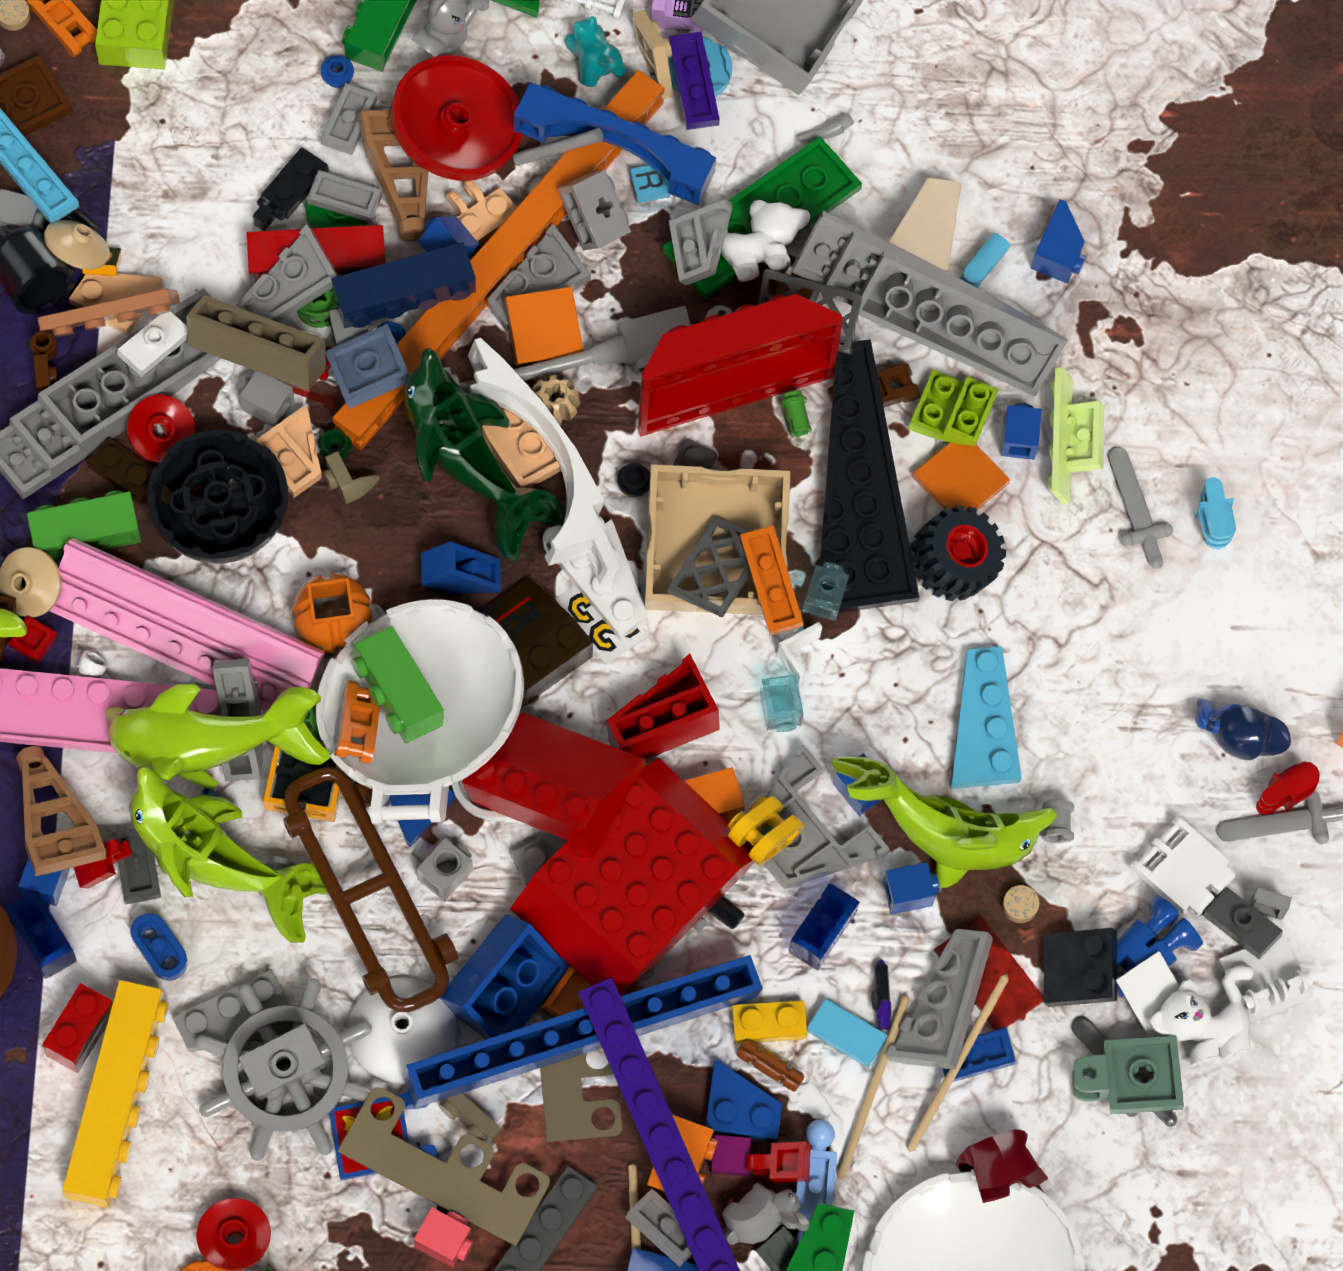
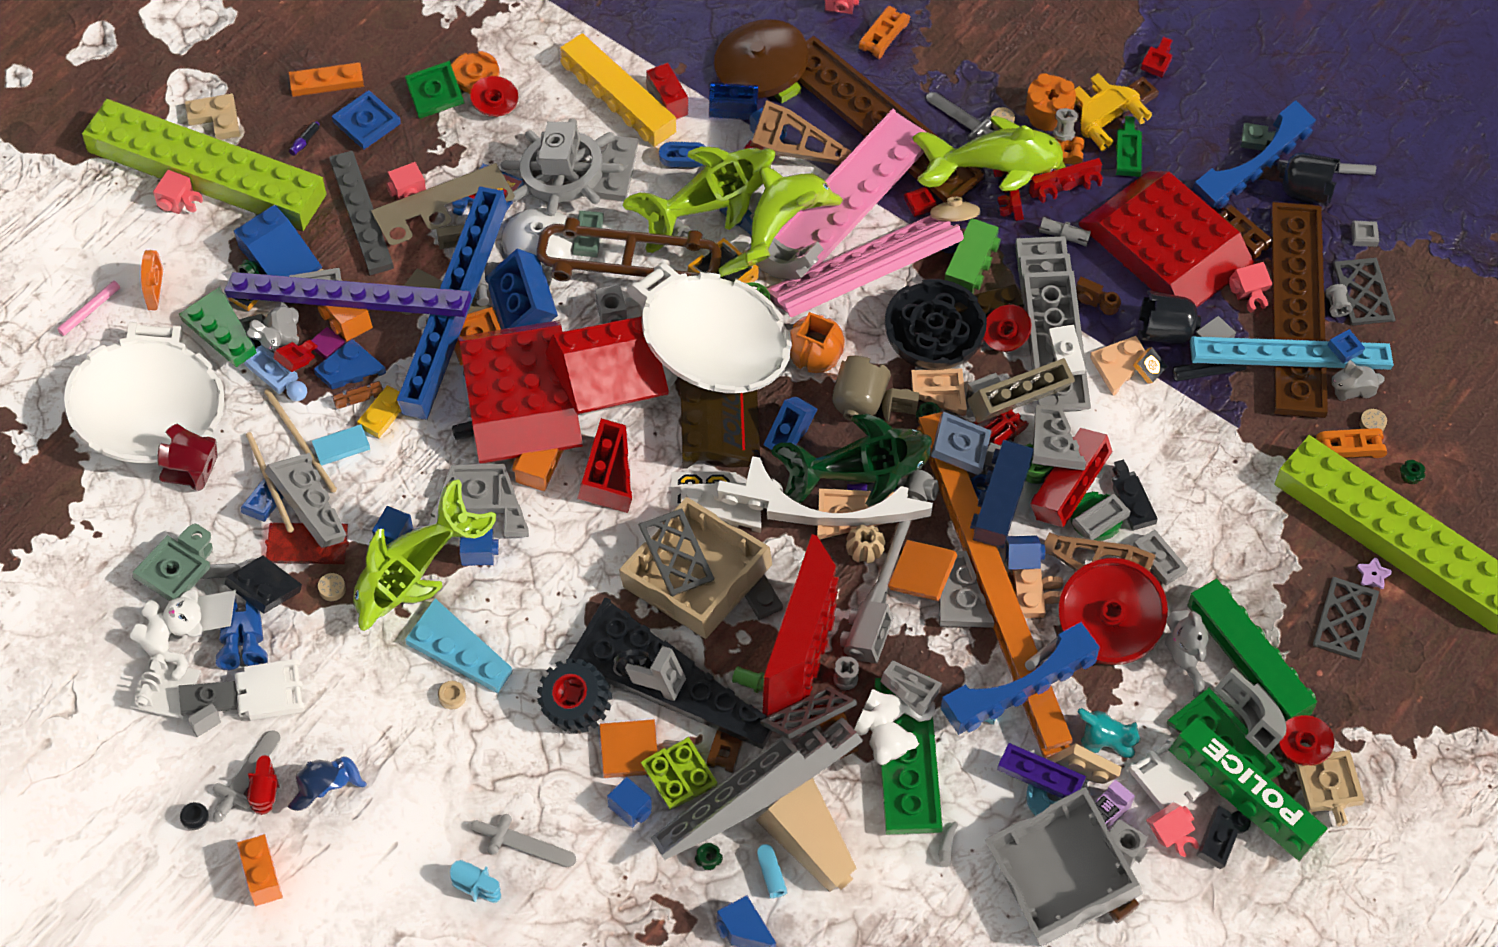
camera: 130 degrees right, 10 degrees down
nougat plate [38,288,180,337] -> none
tan dish [44,220,110,270] -> none
white hinge [77,650,109,678] -> none
blue plate [321,55,354,88] -> none
orange plate [334,680,381,764] -> none
bright green brick [351,626,444,744] -> none
light grey brick [557,170,631,251] -> none
black plate [617,463,650,497] -> none
yellow brick [728,795,805,866] -> none
orange plate [740,525,803,636] -> none
clear light blue brick [760,674,804,732] -> none
white bracket [777,622,822,687] -> none
clear blue brick [788,883,860,970] -> none
clear light blue brick [802,562,849,621] -> none
black piece [871,960,891,1030] -> none
light grey bush [1042,800,1074,843] -> none
yellowish green bracket [1048,367,1105,504] -> none
none -> tan tile [438,681,466,710]
none -> sand green tile [573,210,604,258]
none -> light grey piece [612,646,686,701]
none -> dark tan cylinder [832,355,891,421]

